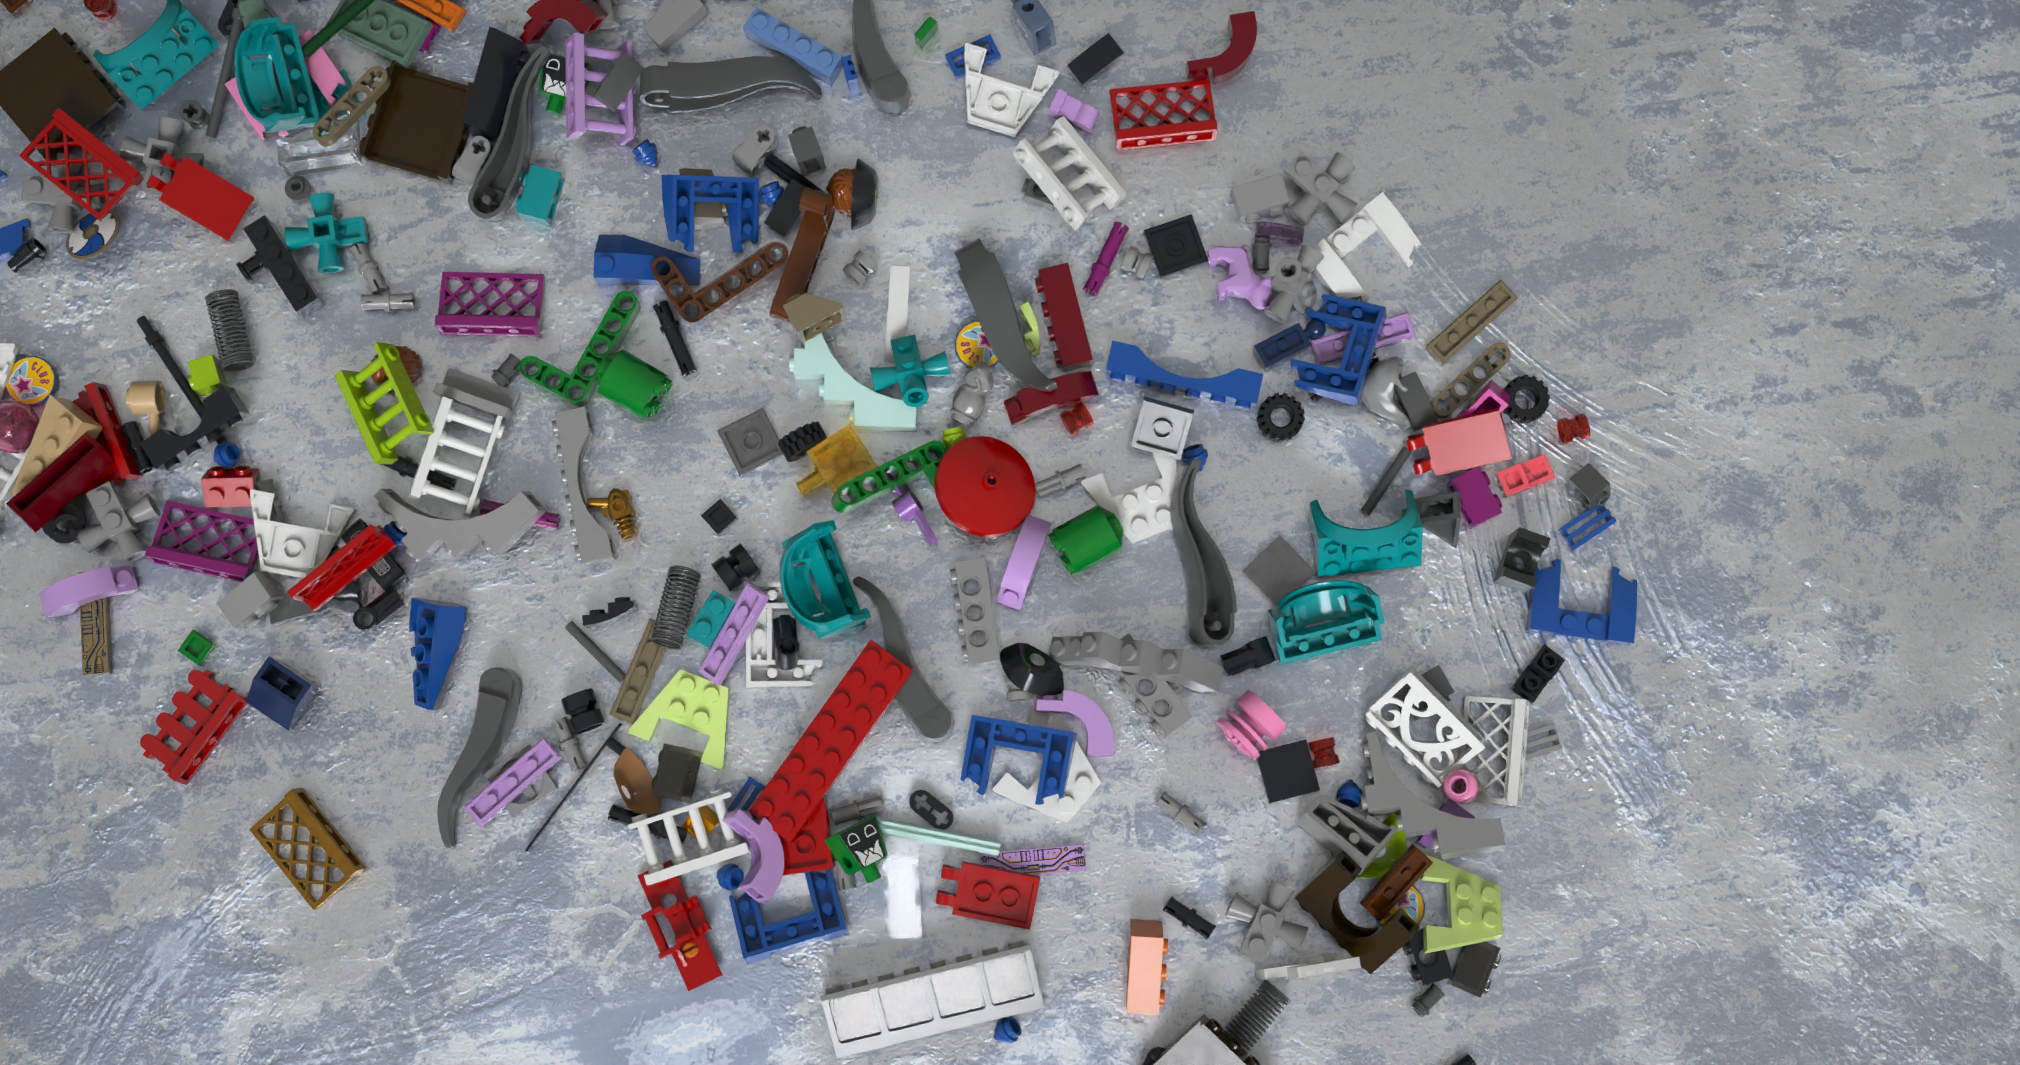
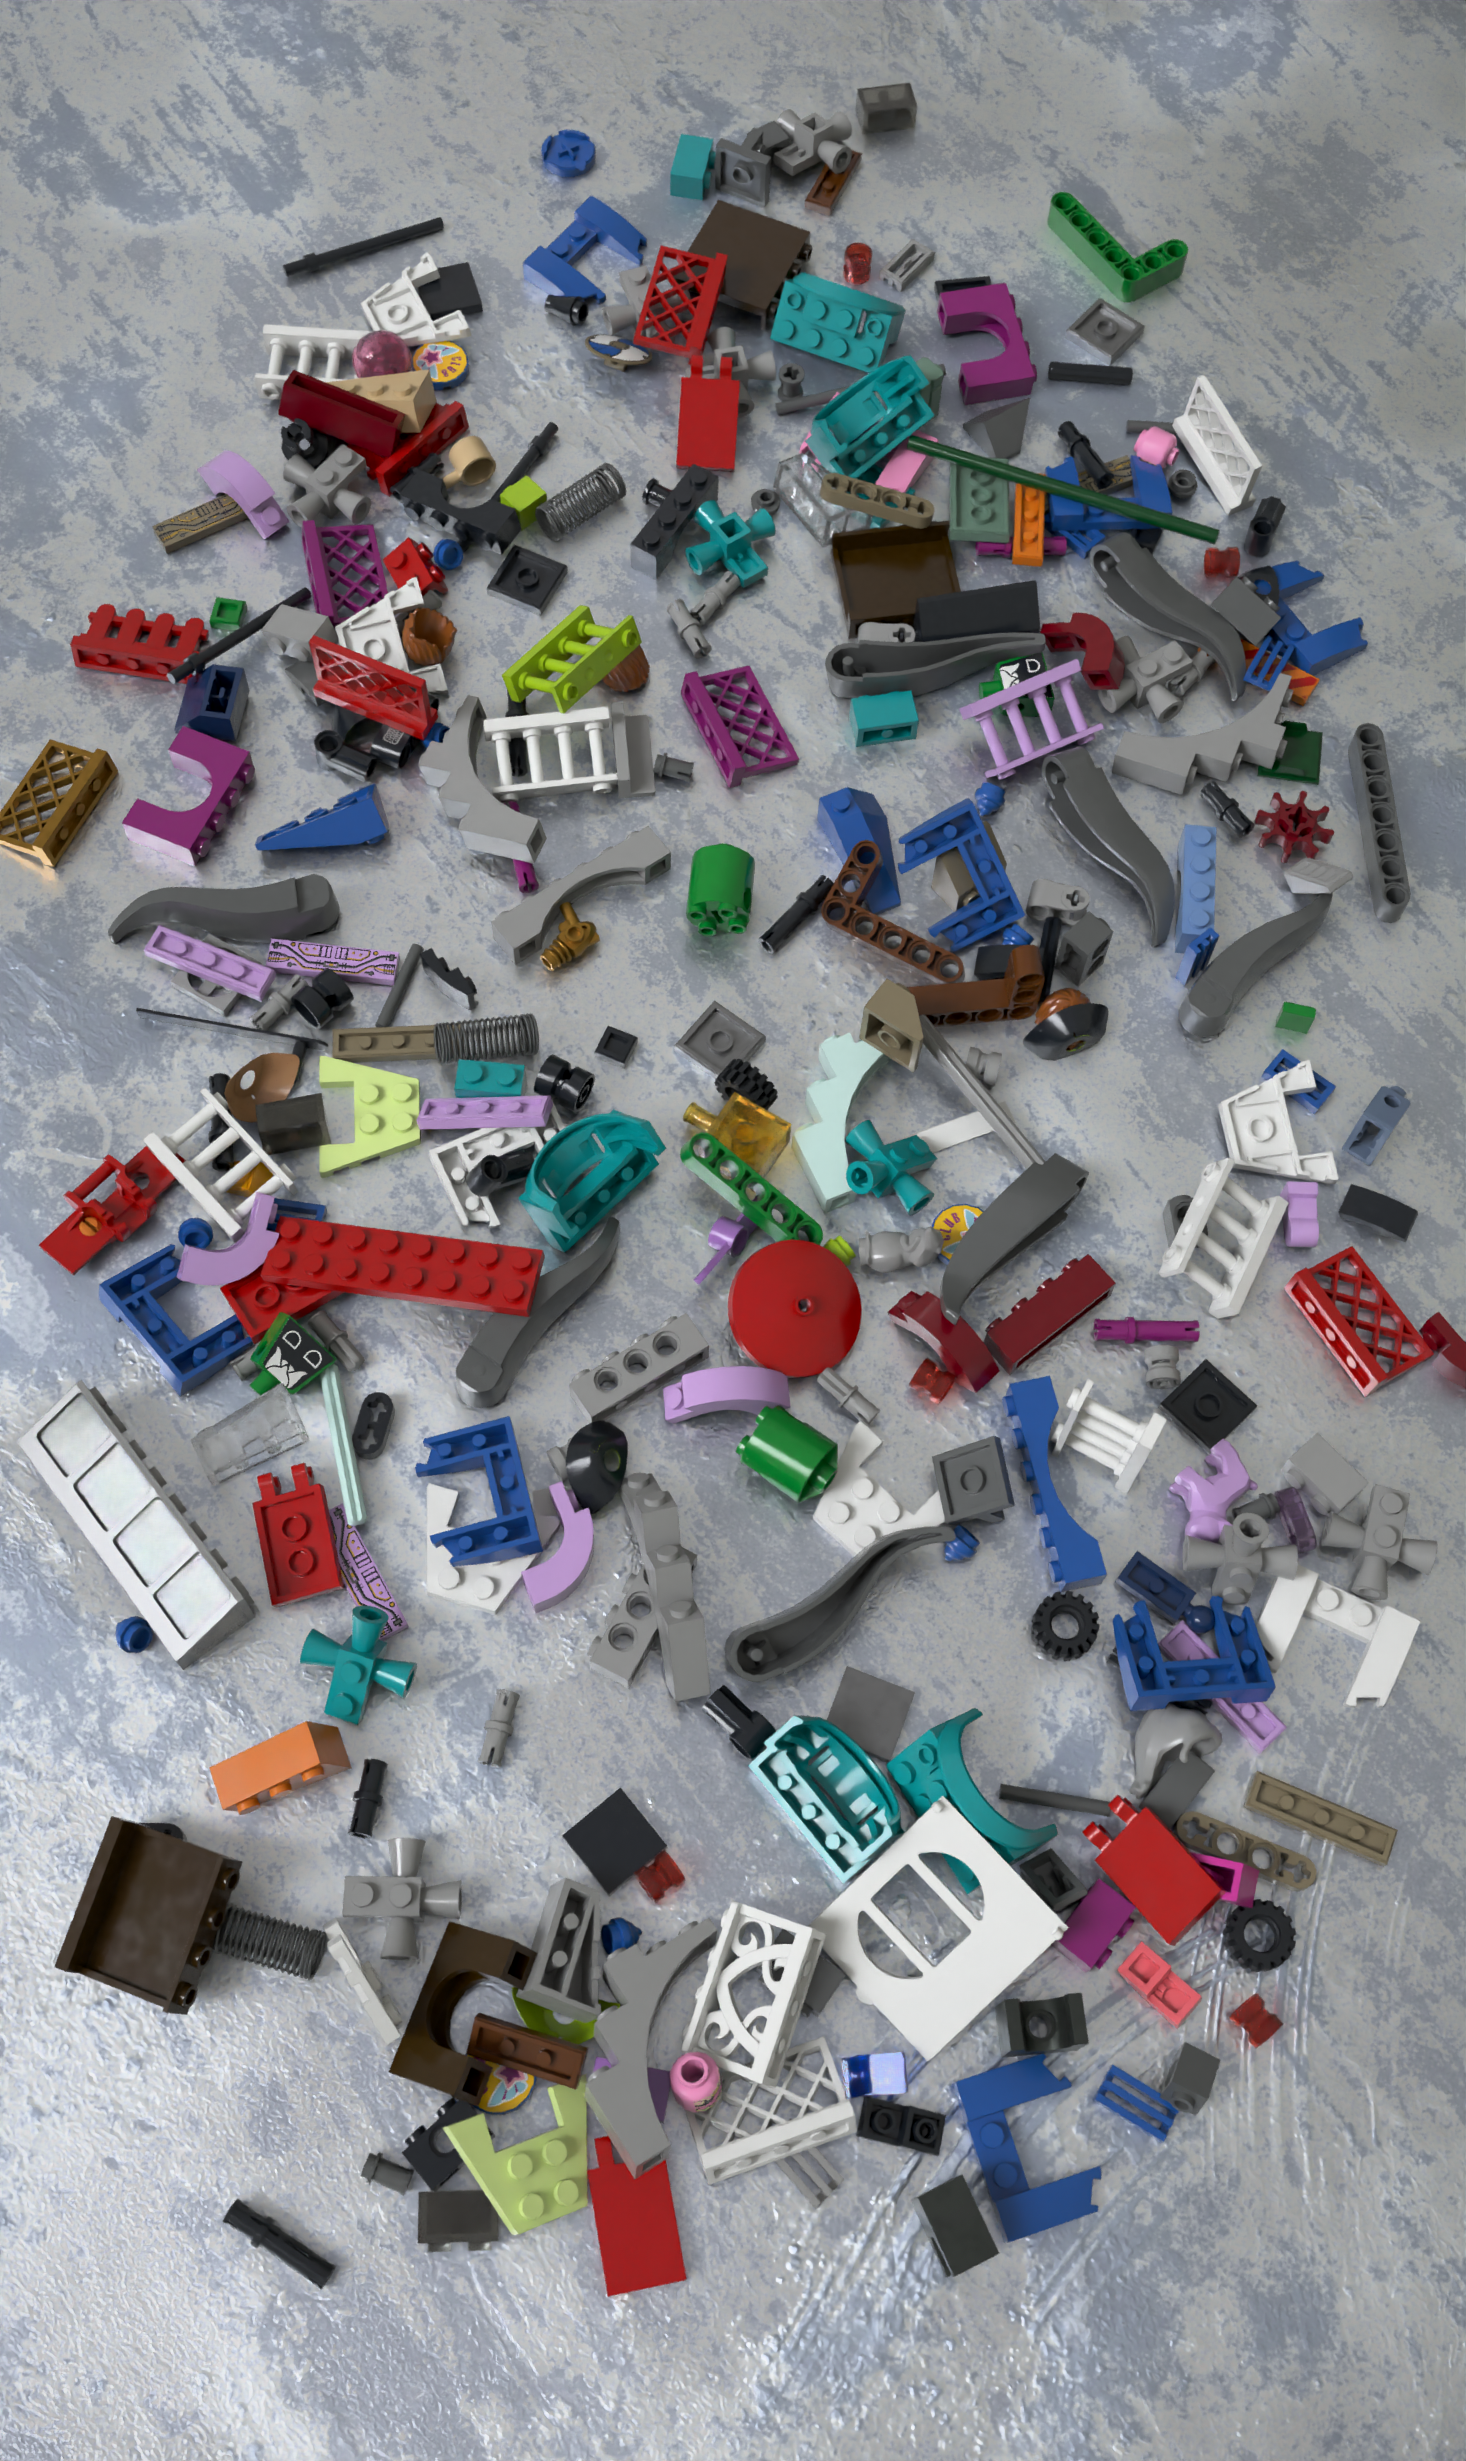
camera: 60 degrees right, 15 degrees down
green beam [519,290,641,407] -> none
dark grey slope [593,52,644,112] -> none
yellowish green slope [1019,302,1040,357] -> none
bright pink wheel [1216,690,1287,761] -> none
none -> magenta arch [122,726,255,866]
none -> black bar [167,587,312,684]
none -> lavender tile [266,939,400,986]
none -> teal brick [300,1606,417,1725]
none -> dark orange hair [402,607,457,666]
none -> black tile [487,544,568,616]
none -> red tile [587,2136,686,2296]
none -> white door [808,1796,1068,2062]
none -> clear blue bracket [842,2052,908,2099]
none -> pearl dark grey piece [911,2174,1000,2277]
none -> light grey axle [919,1015,1046,1169]
none -> white fence [1050,1379,1167,1494]

